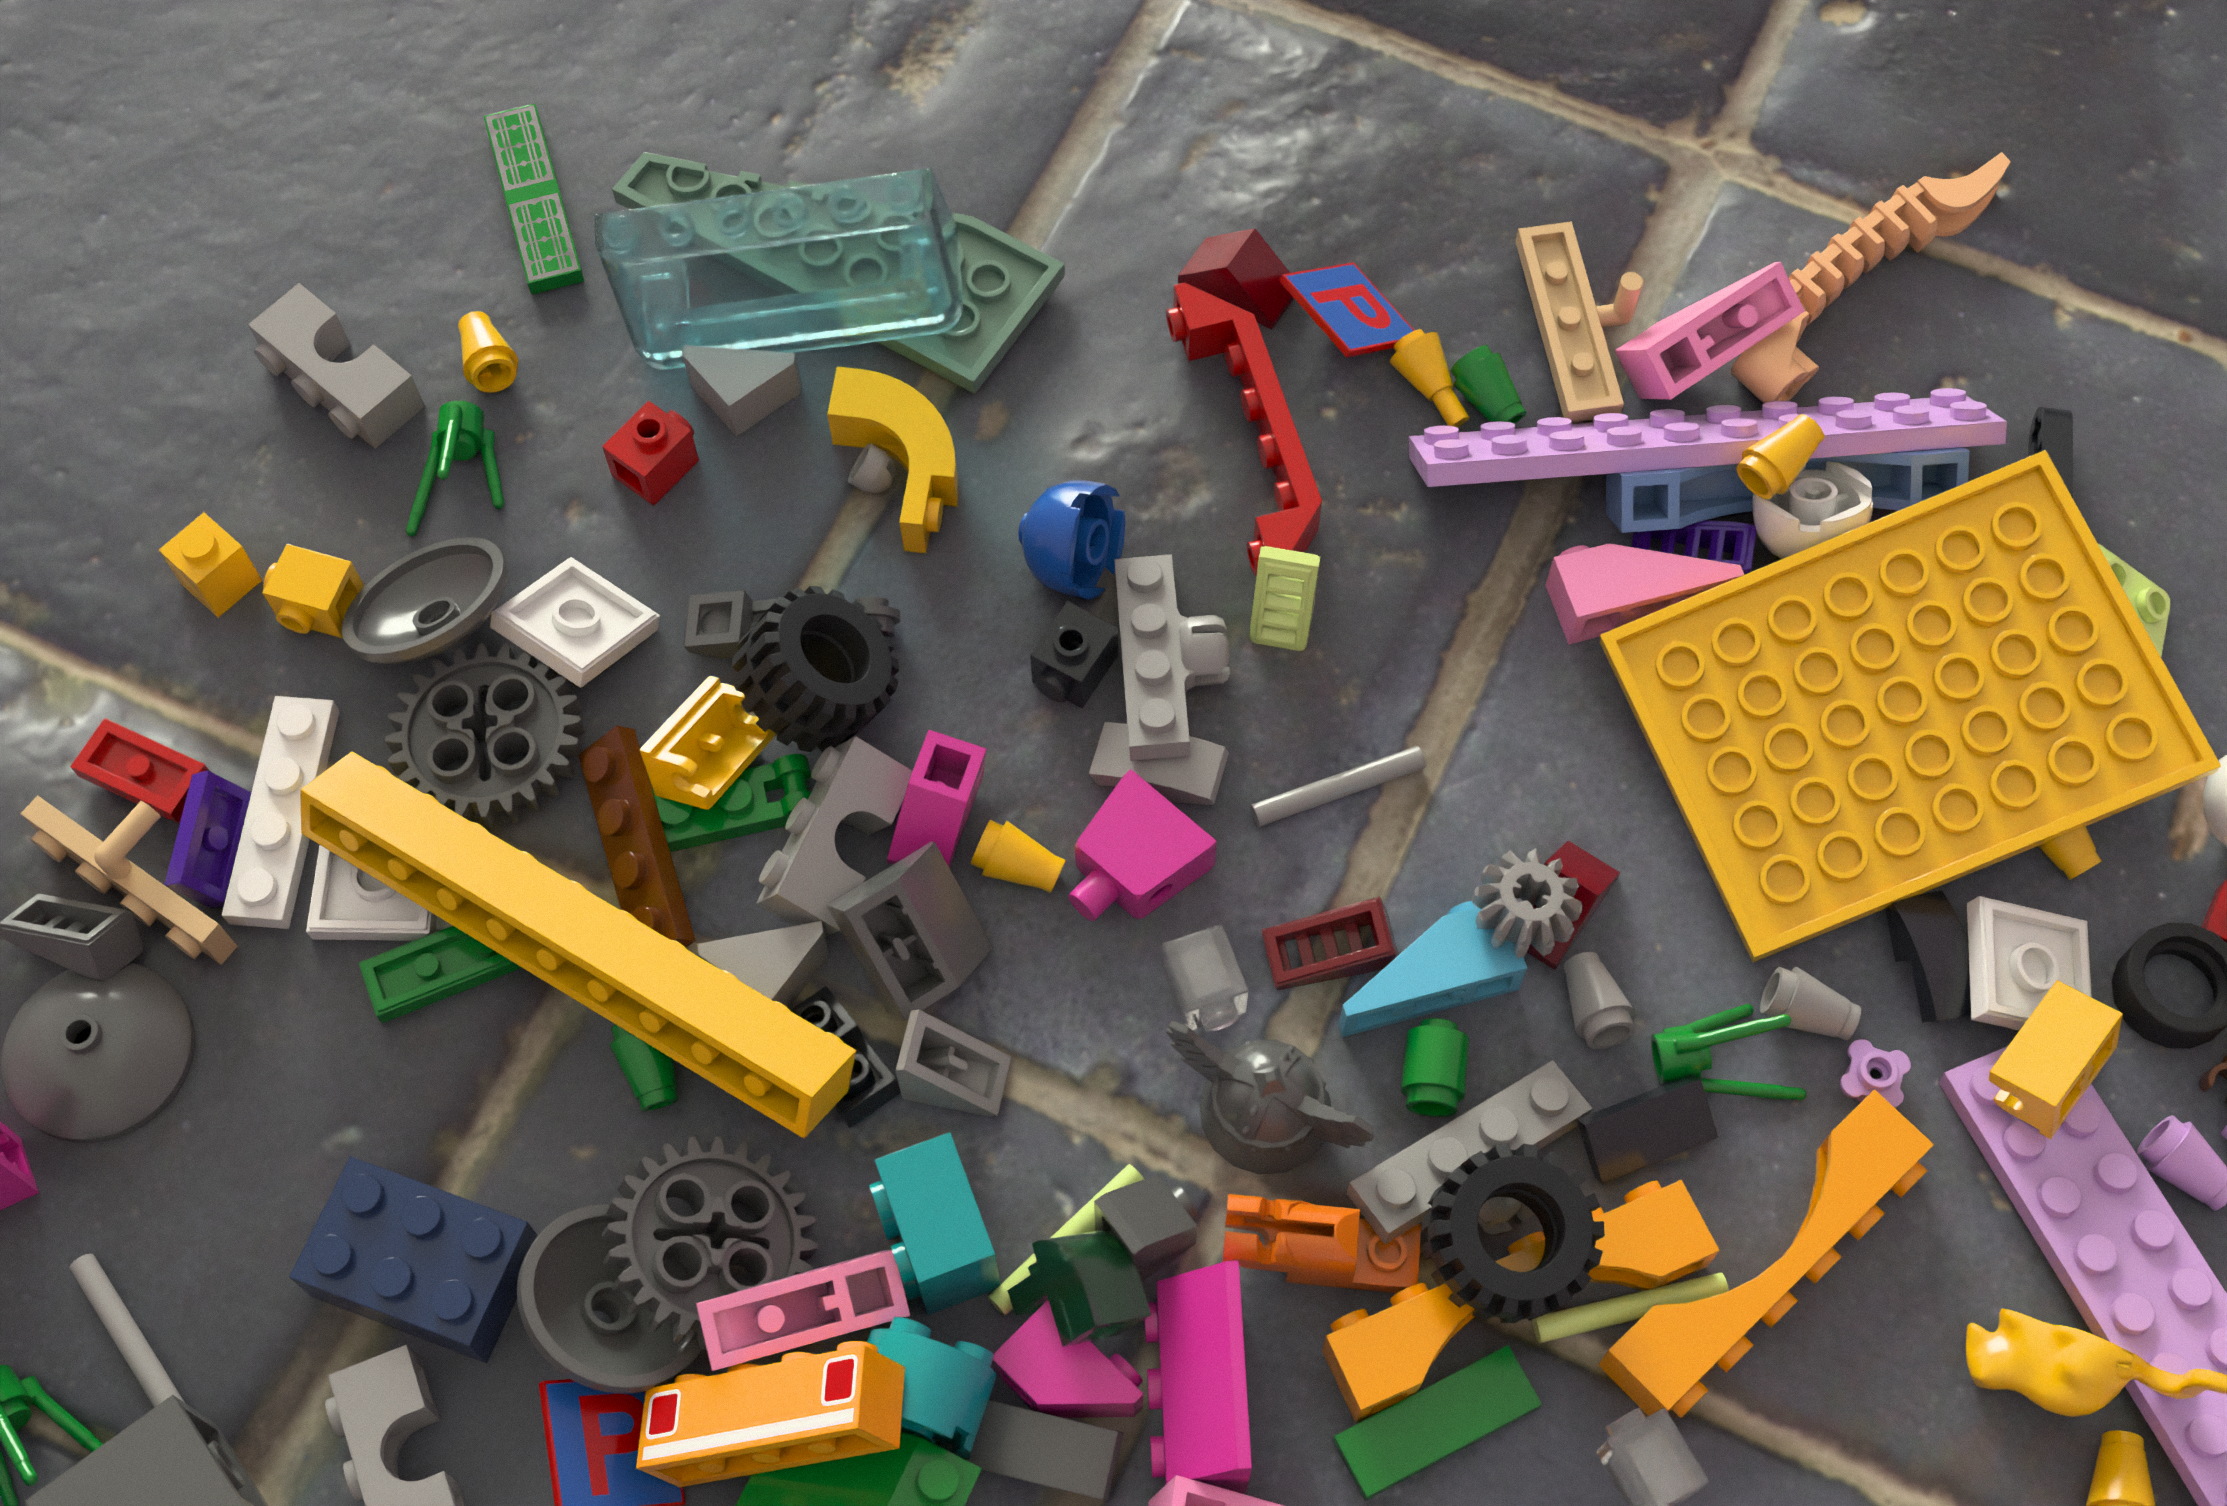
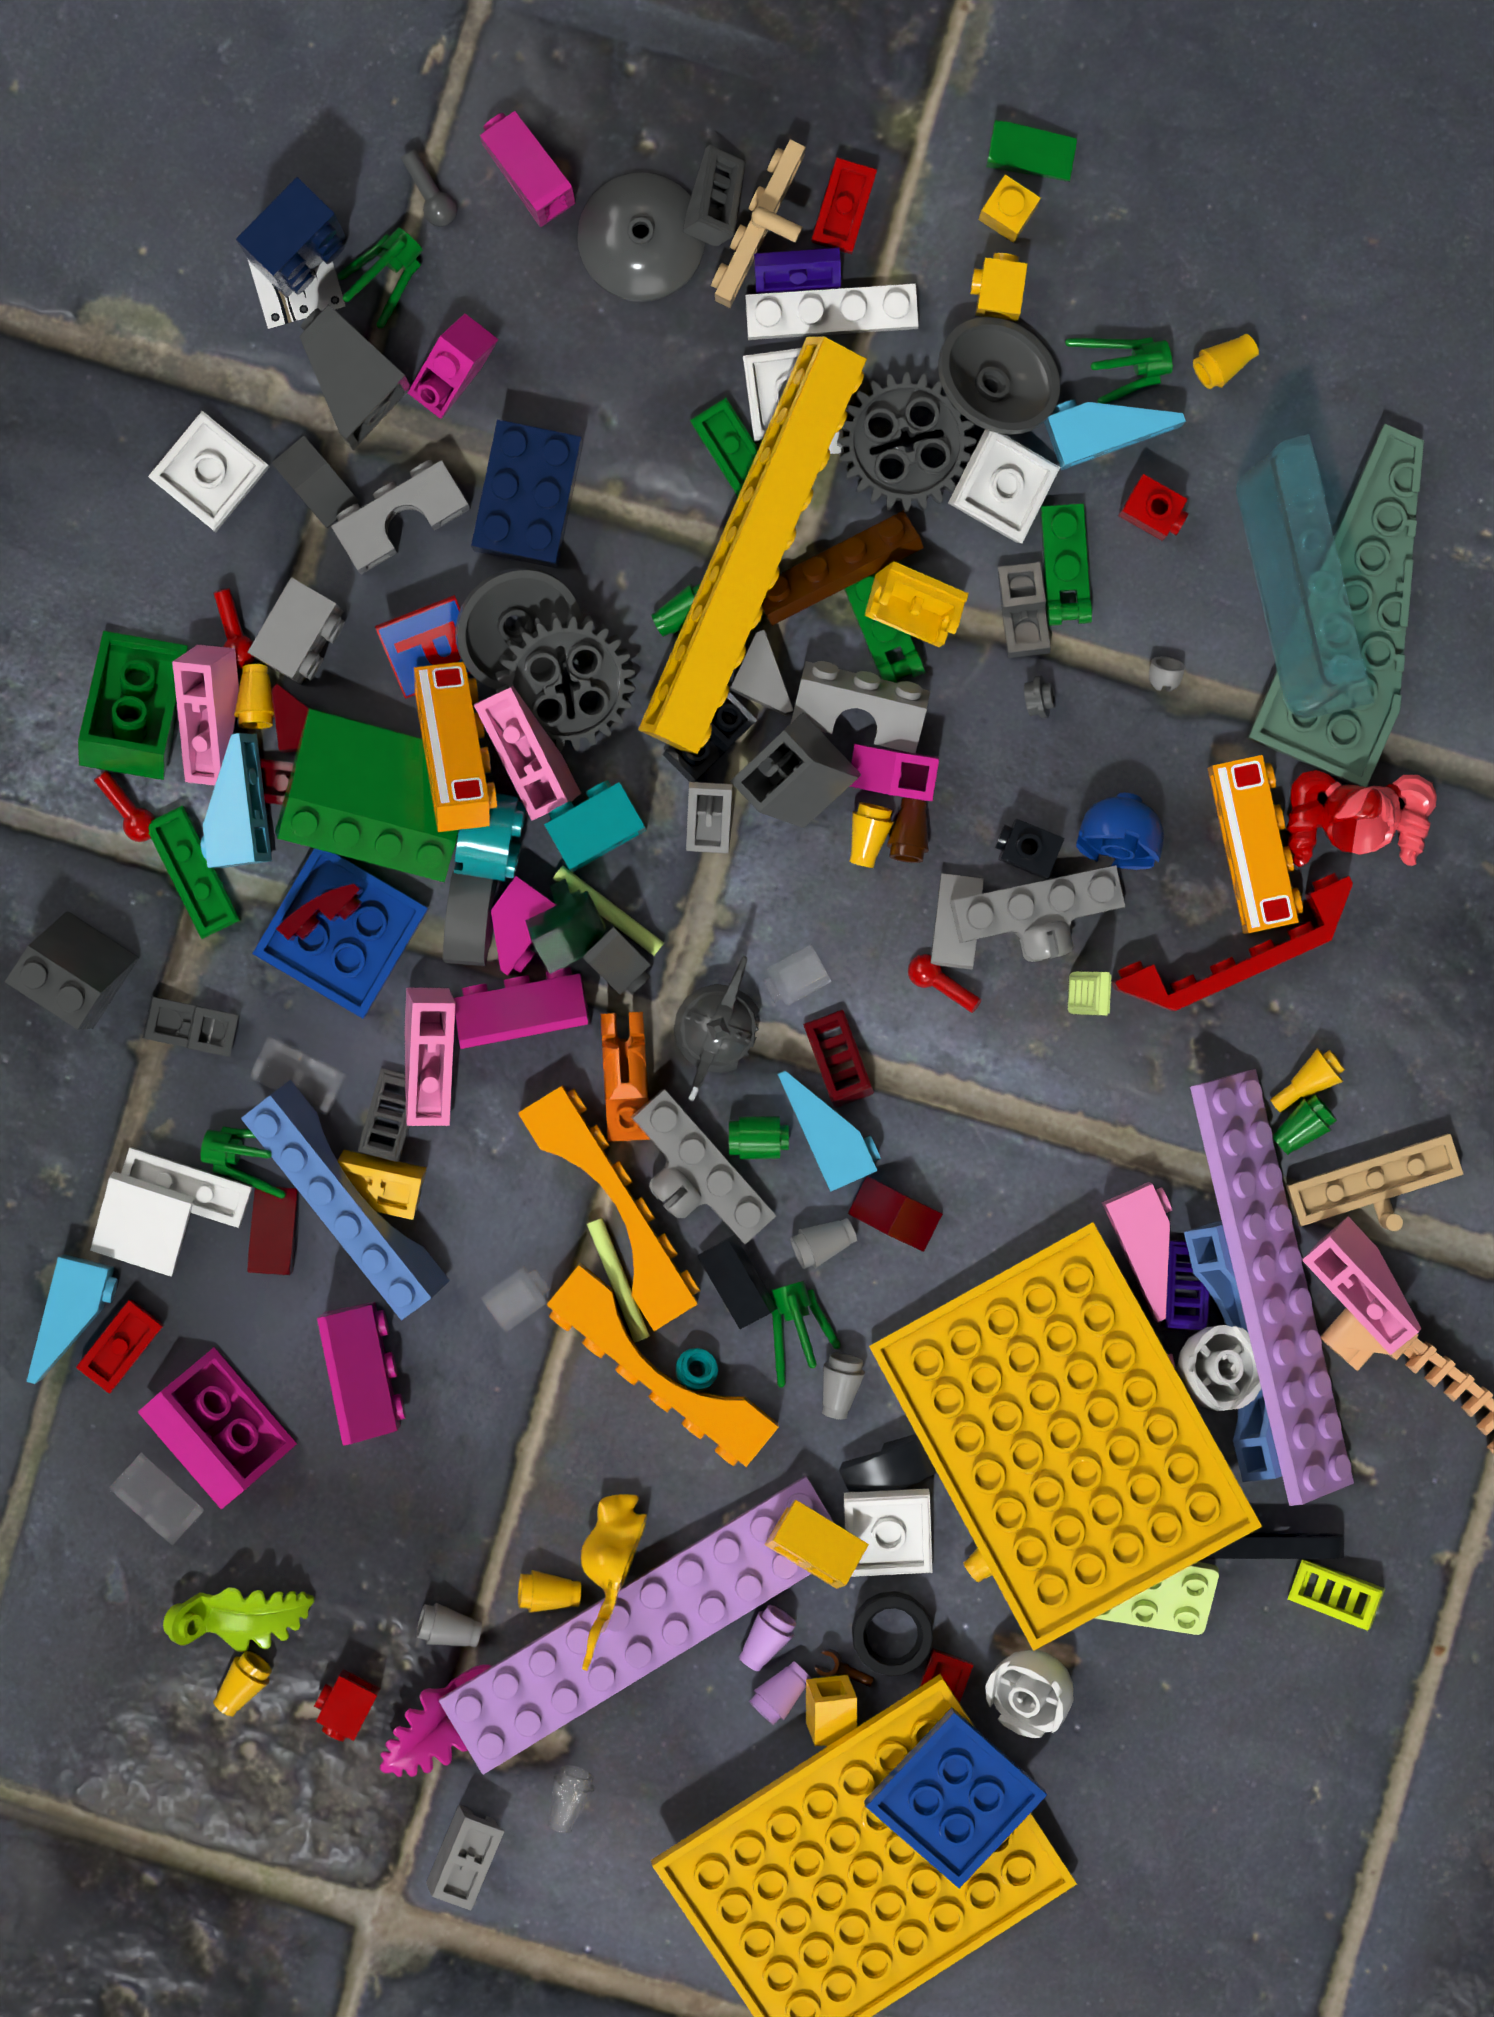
camera: 85 degrees right, 25 degrees up
light grey bar [69,1254,184,1408] -> none
light grey arch [248,283,425,449] -> none
tile [483,103,585,295] -> none
light grey slope [682,345,802,437] -> none
black tyre [732,586,899,752] -> none
yellow arch [827,366,959,553] -> none
dark pink torso [1068,769,1217,921] -> none
dark red slope [1178,228,1294,330] -> none
light grey bar [1250,746,1426,827] -> none
piece [1279,262,1415,358] -> none
green tile [1333,1345,1542,1501] -> none
black tyre [1422,1143,1605,1323] -> none
light grey gear [1472,848,1582,959] -> none
yellow cone [1736,414,1825,499] -> none
lavender plate [1840,1039,1911,1108] -> none
none -> dark pink slope [407,313,499,419]
none -> teal plate [675,1348,718,1391]
none -> reddish brown cone [887,798,929,863]
none -> red bar [908,954,982,1013]
none -> green slope [986,120,1077,182]
none -> green plate [1040,504,1092,626]
none -> medium azure slope [1044,399,1186,470]
none -> light orange brick [1207,755,1303,934]
none -> hair [1286,770,1437,868]
none -> neon yellow slope [1288,1559,1385,1631]

